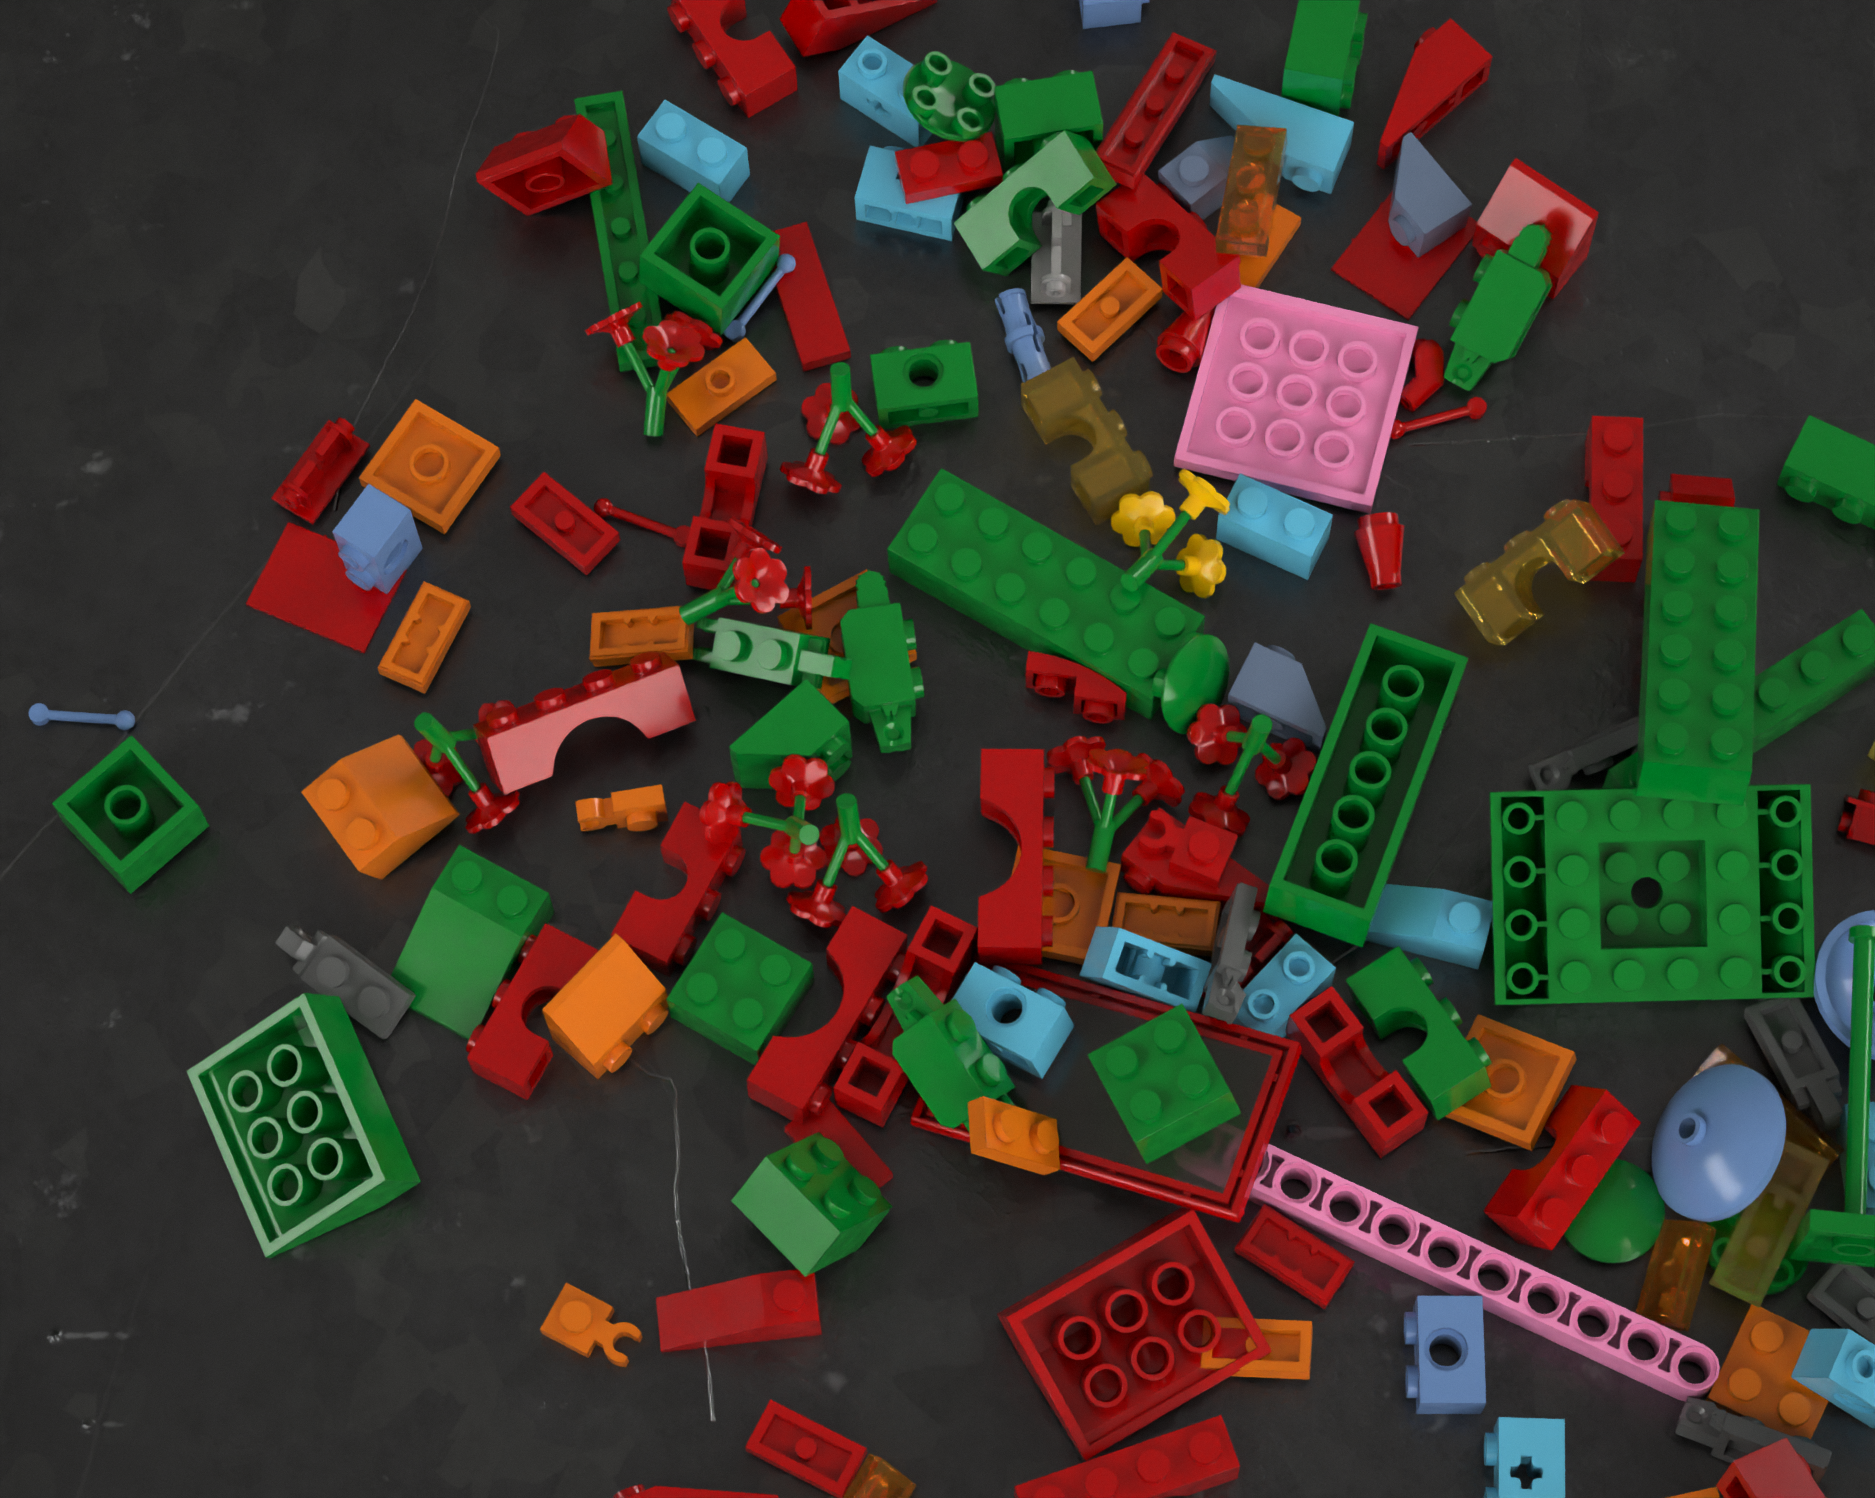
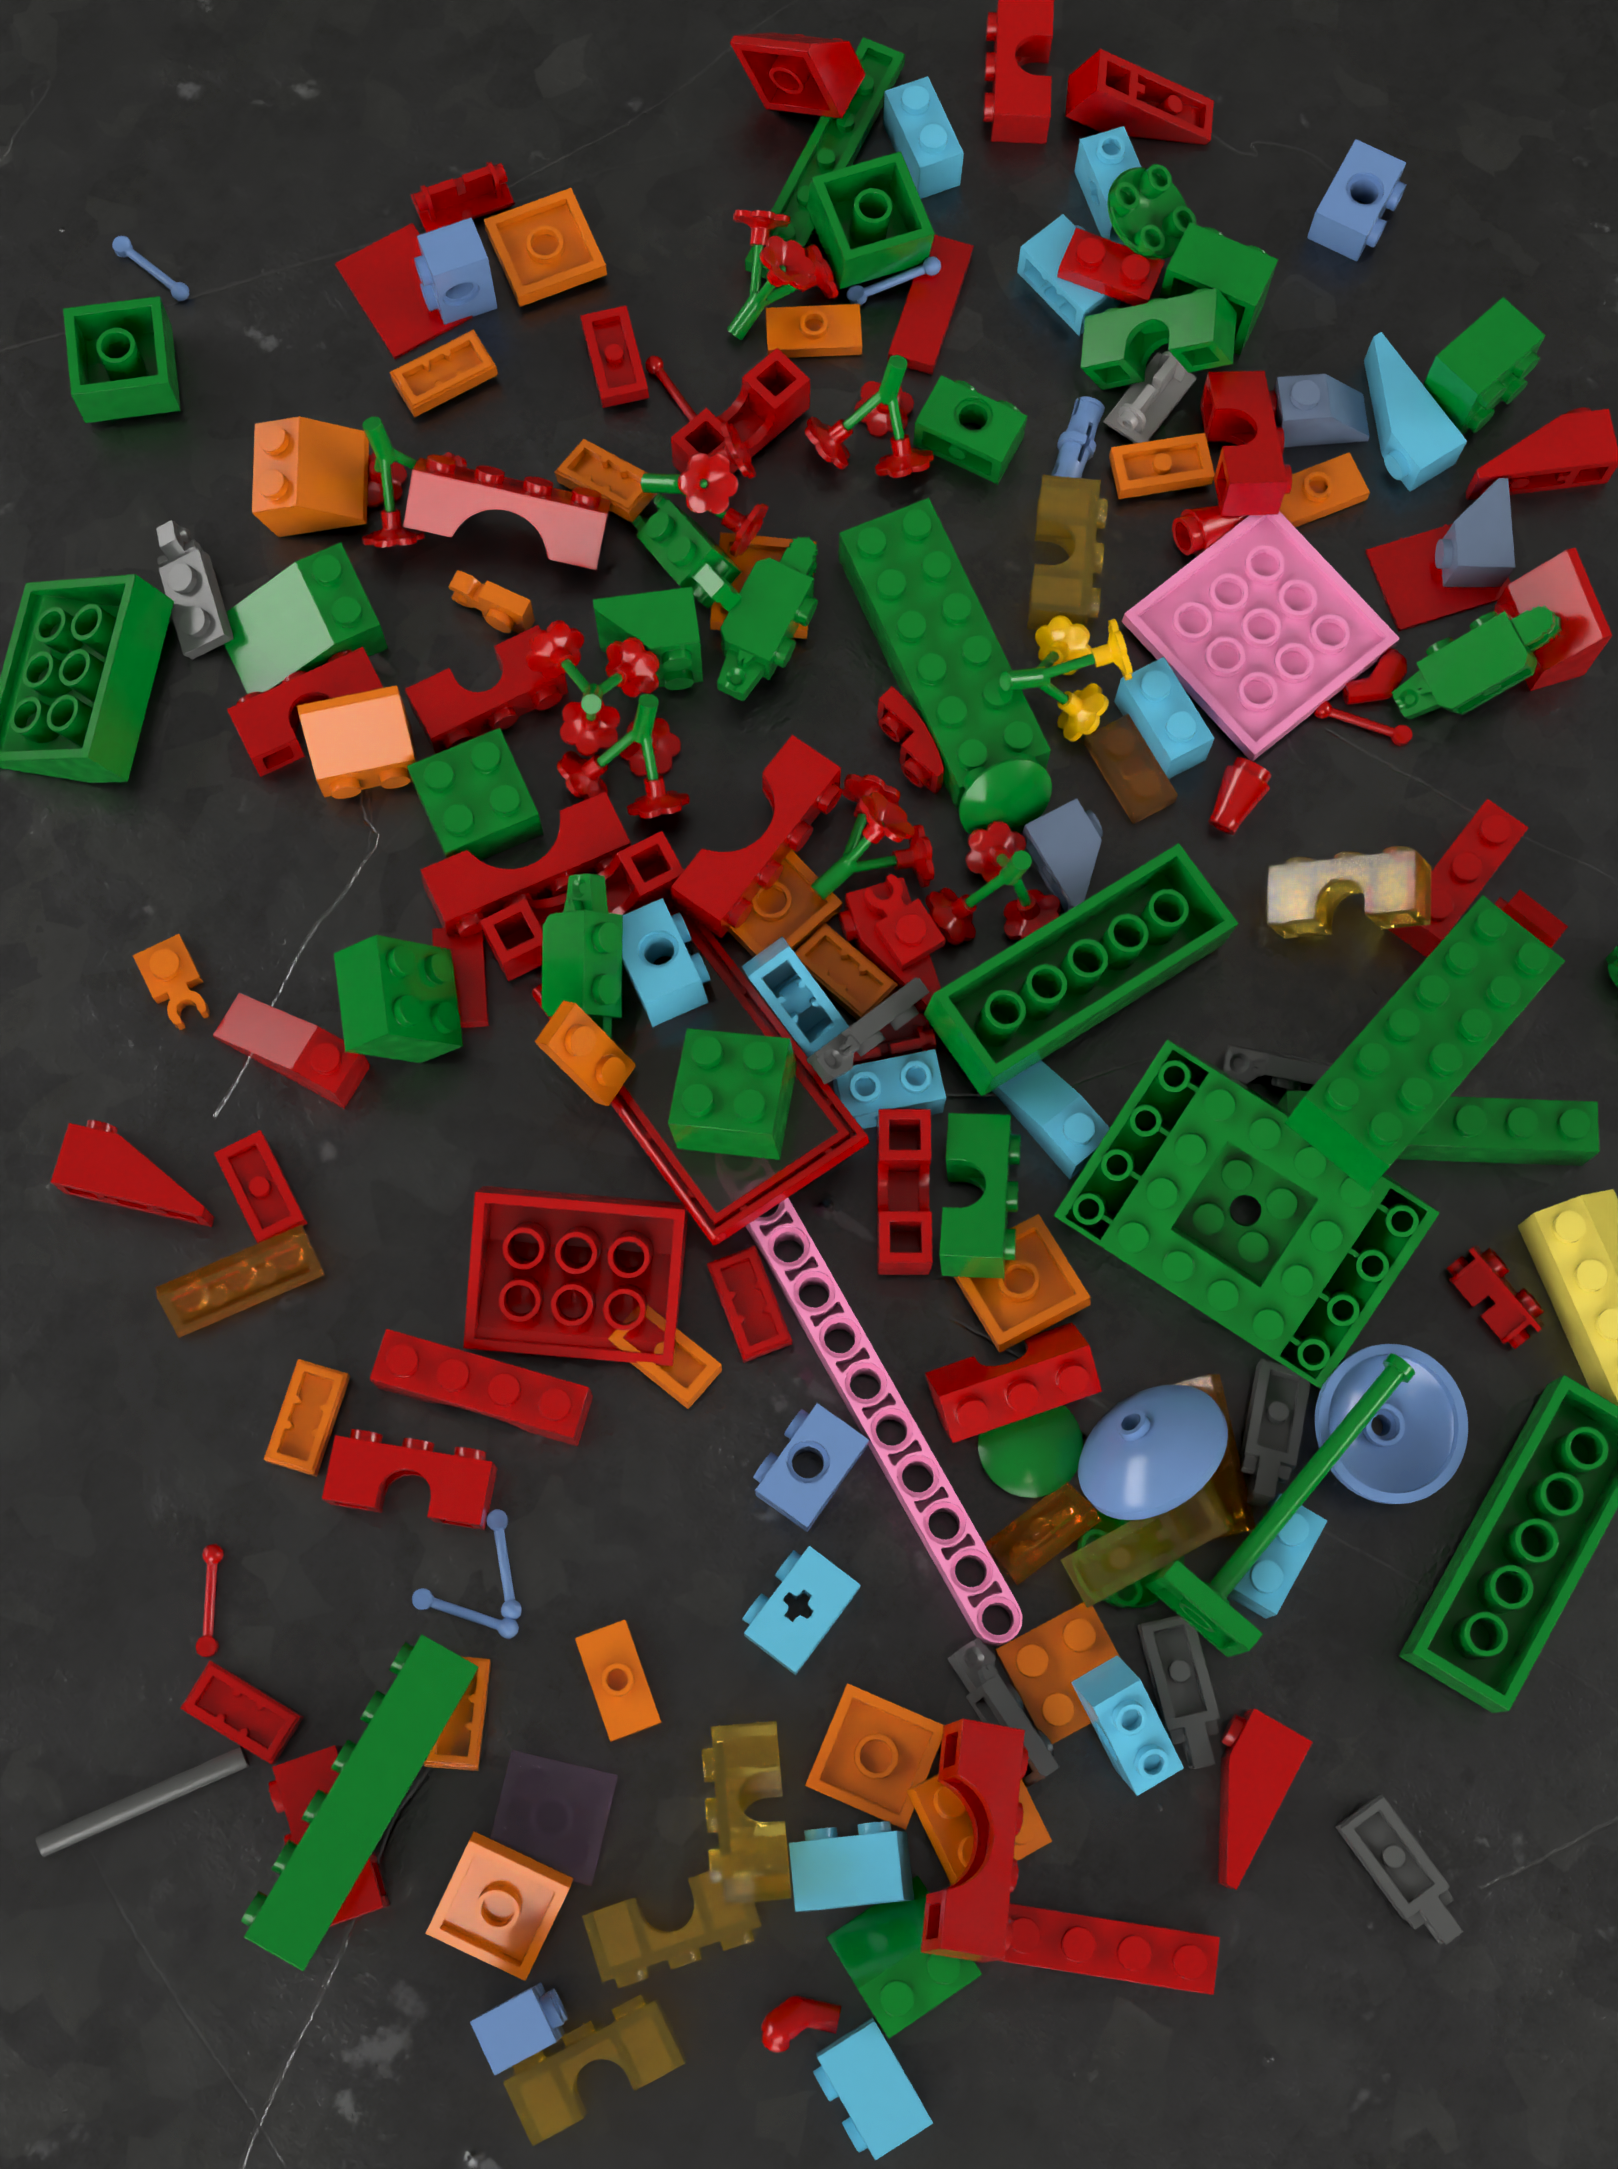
camera: 30 degrees right, 5 degrees up
red tile [1096,32,1217,189] -> none
clear orange plate [1215,125,1287,257] -> none
none -> clear orange plate [1084,714,1178,824]

